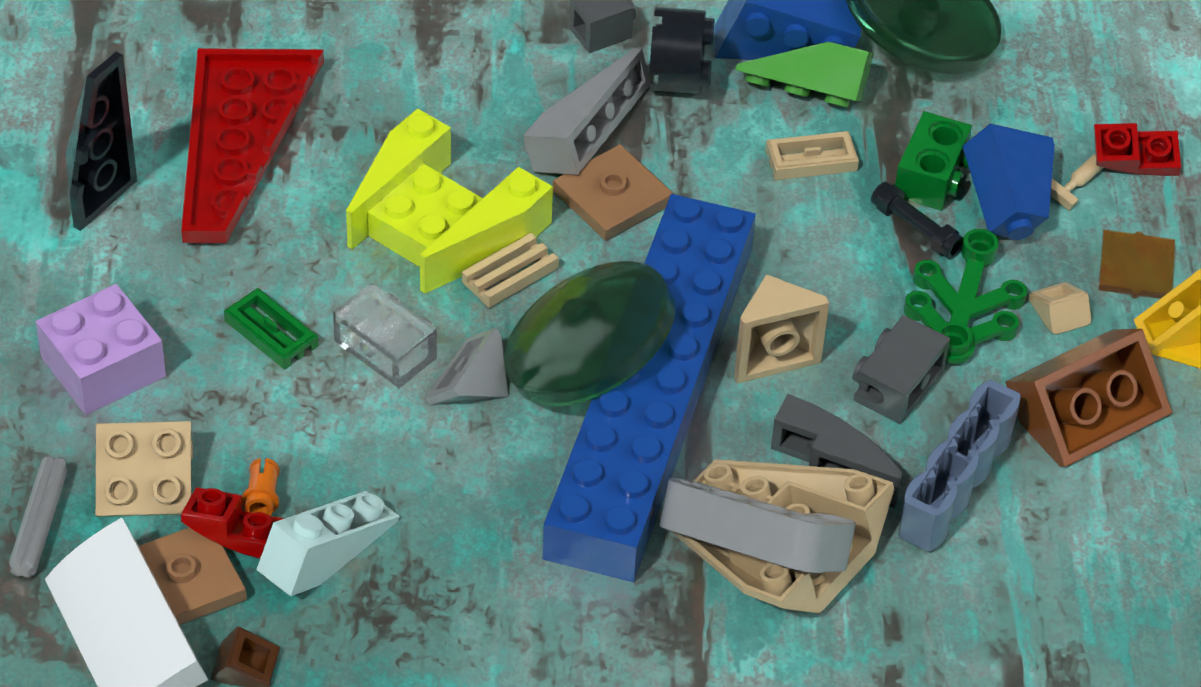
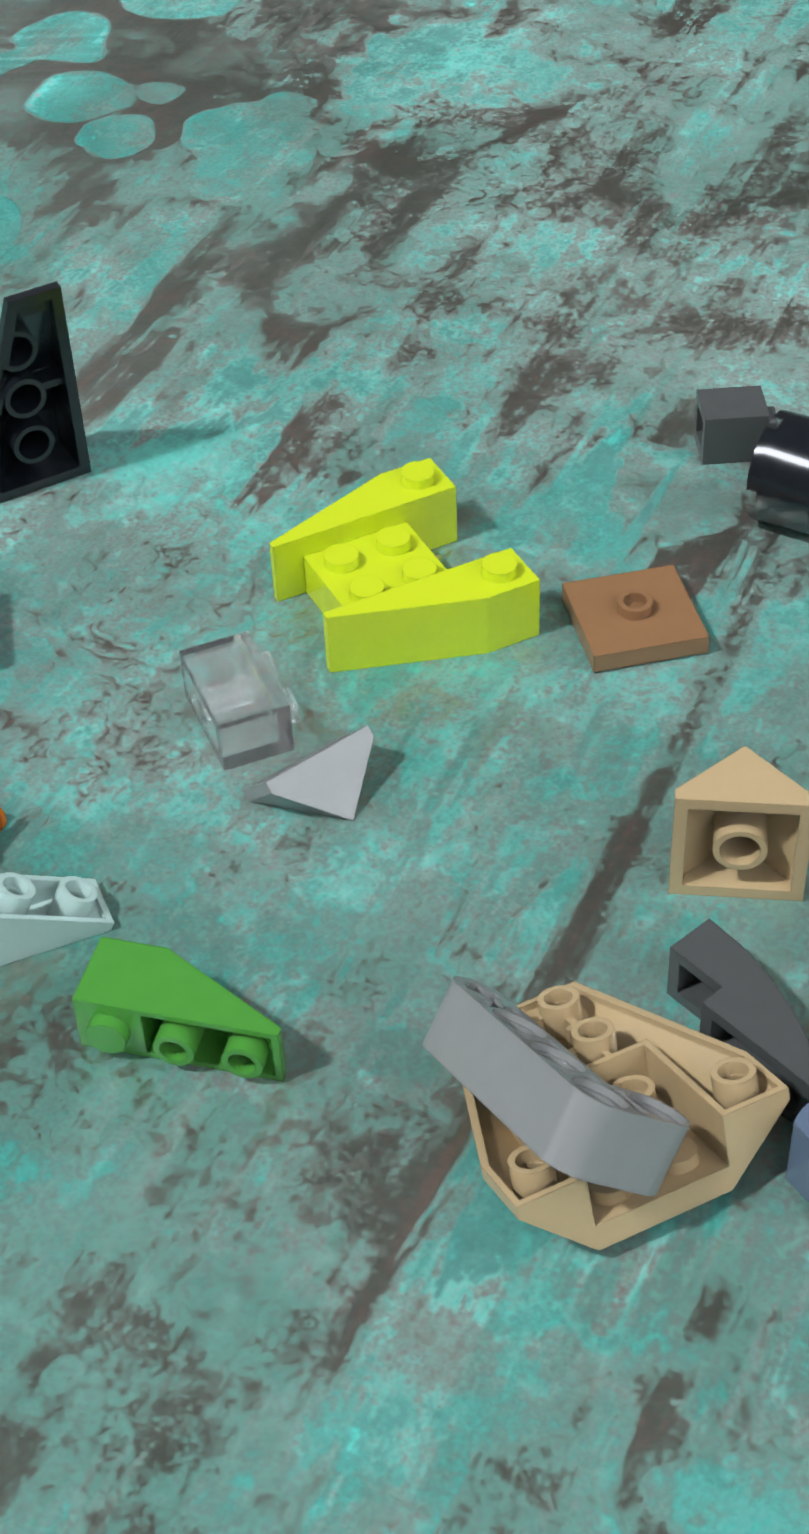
camera: 30 degrees right, 5 degrees down
red wing [181,48,324,243] -> none
green tile [224,288,318,370] -> none
tan tile [462,233,559,308] -> none
clear green dish [504,261,675,406] -> none
light grey slope [523,48,651,175] -> none
blue brick [542,194,756,583] -> none
none -> bright green slope [72,936,286,1082]

